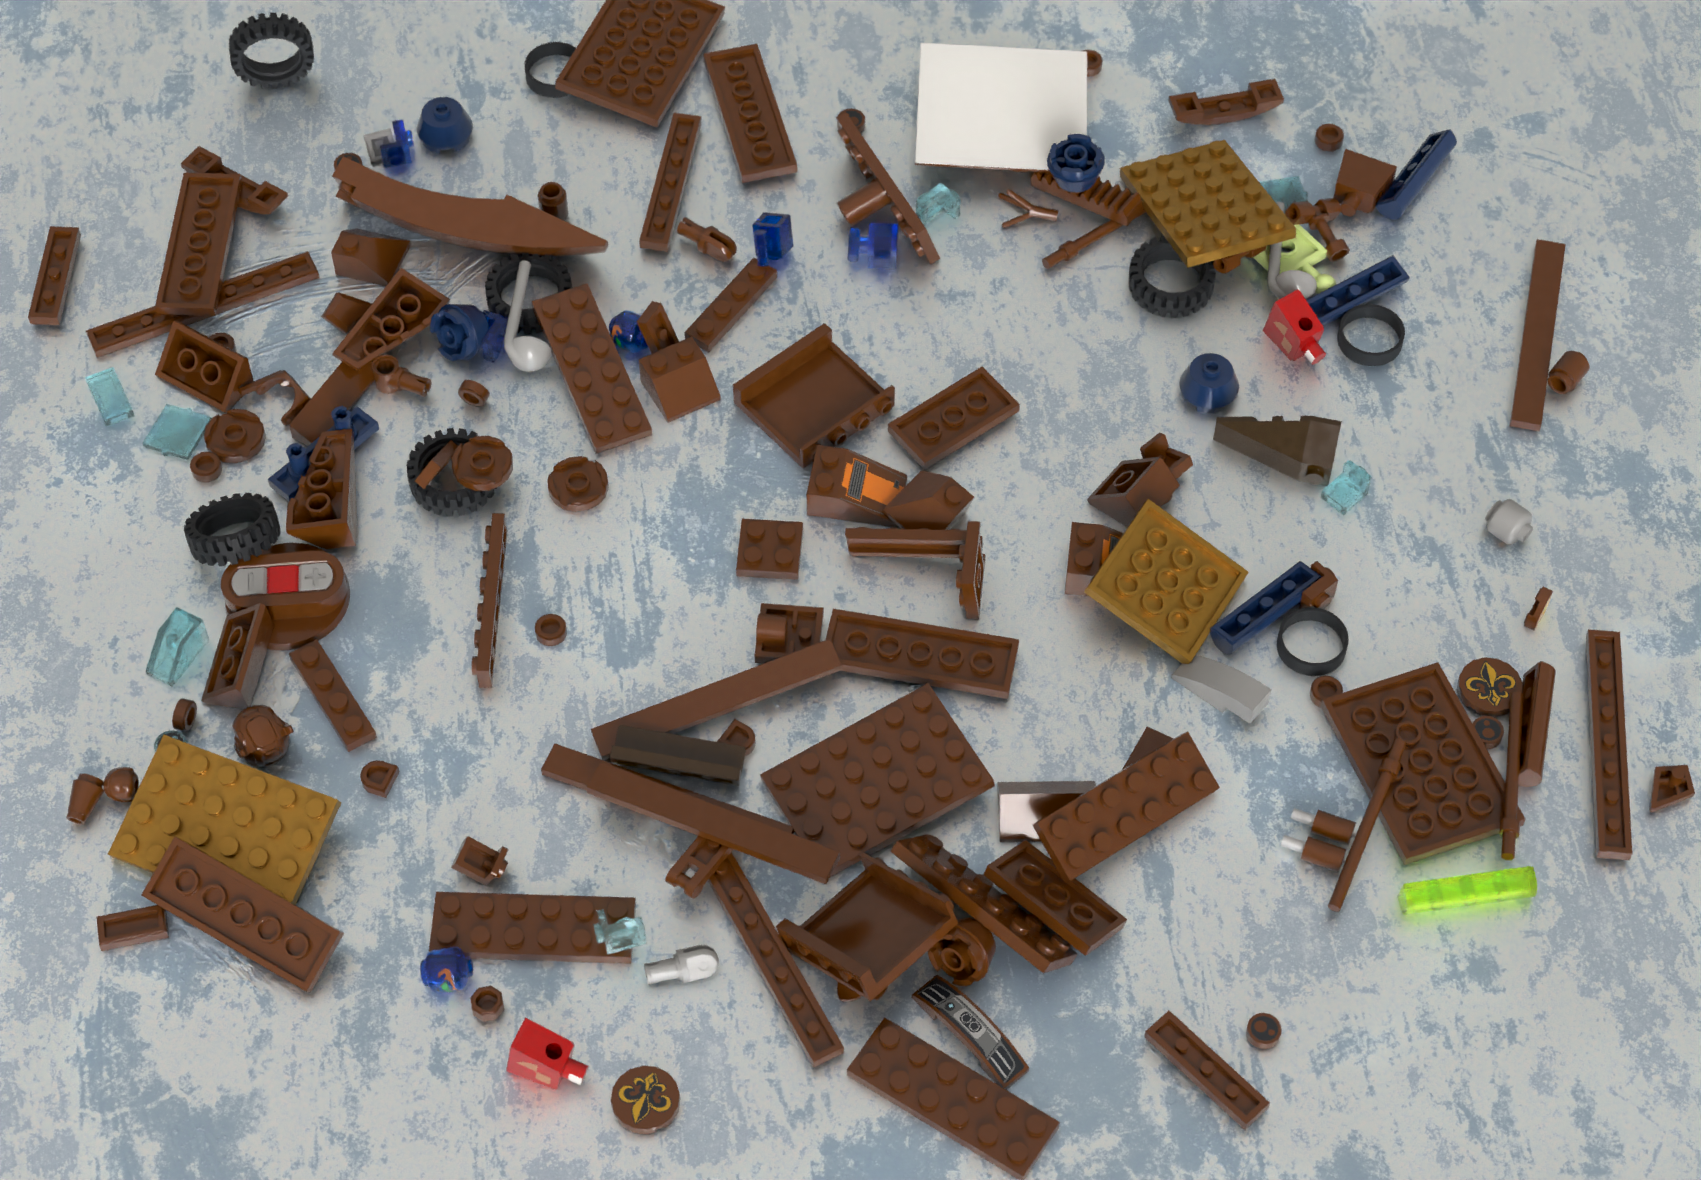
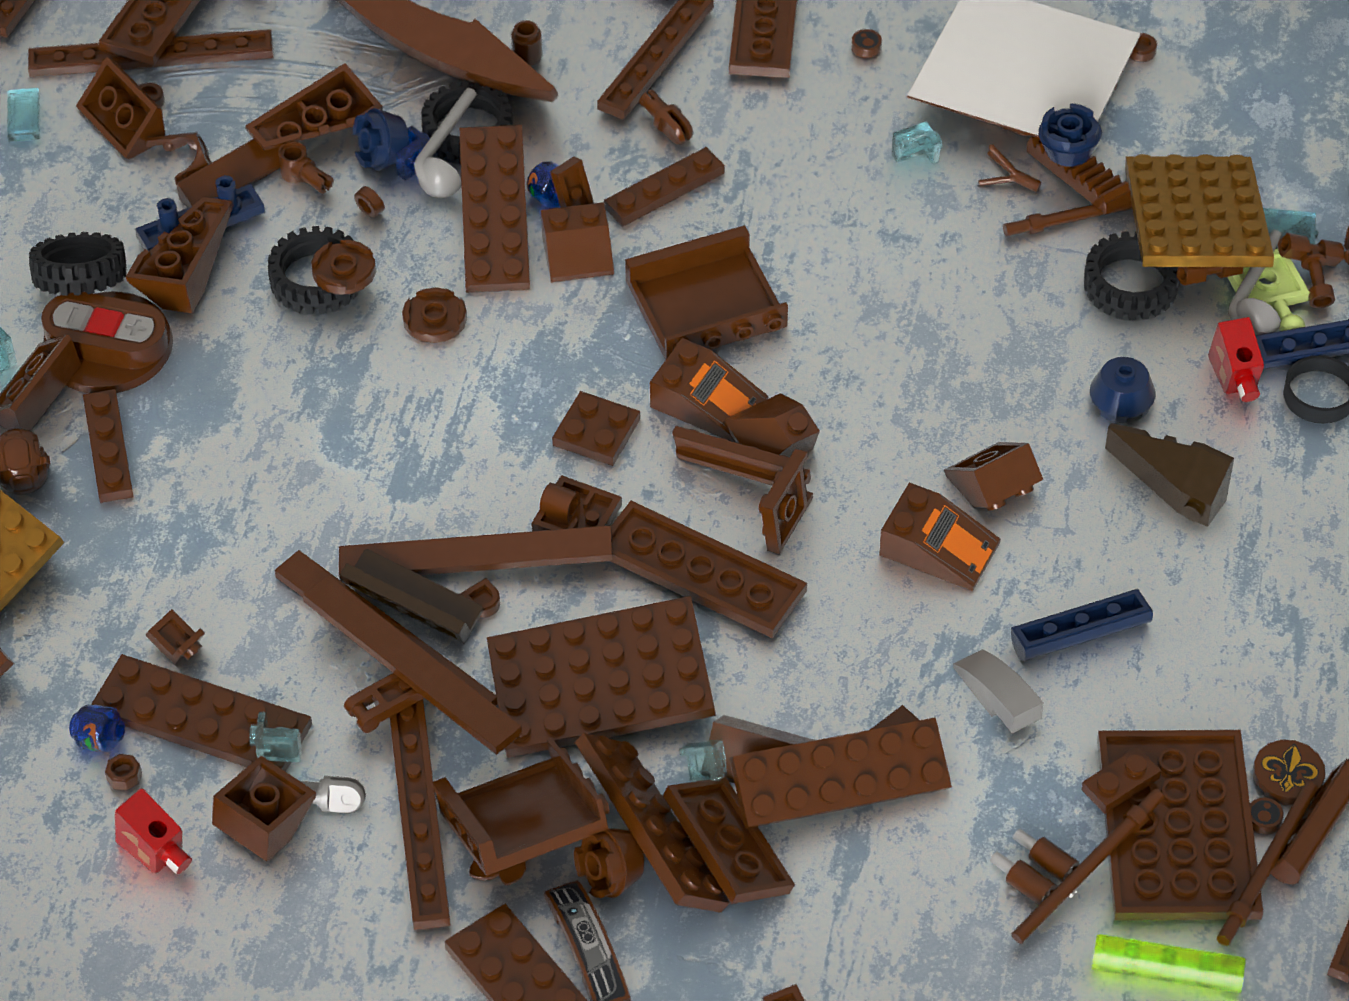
camera: 20 degrees right, 5 degrees down
clear light blue piece [143,404,212,460] -> none
reddish brown tile [190,452,222,482] -> none
reddish brown tile [204,409,266,463] -> none
reddish brown piece [321,292,372,334] -> none
reddish brown slope [331,228,411,286] -> none
reddish brown tile [360,760,399,798] -> none
reddish brown tile [415,440,458,489] -> none
reddish brown plate [471,513,508,688] -> none
reddish brown tile [535,614,567,646] -> none
reddish brown tile [611,1066,680,1134] -> none
clear blue brick [752,212,793,267] -> none
reddish brown plate [836,112,940,265] -> none
clear blue brick [847,223,898,270] -> none
reddish brown plate [888,366,1020,470] -> none
pearl gold plate [1084,499,1249,664] -> none
reddish brown bracket [1140,433,1193,479] -> none
reddish brown slope [1168,79,1284,125] -> none
black tyre [1277,607,1349,676] -> none
reddish brown bracket [1299,561,1338,609] -> none
reddish brown tile [1310,676,1343,708] -> none
clear light blue bracket [1321,460,1371,515] -> none
none -> reddish brown slope [212,755,316,862]
none -> clear light blue panel [679,739,728,781]
none -> reddish brown plate [1081,747,1161,814]

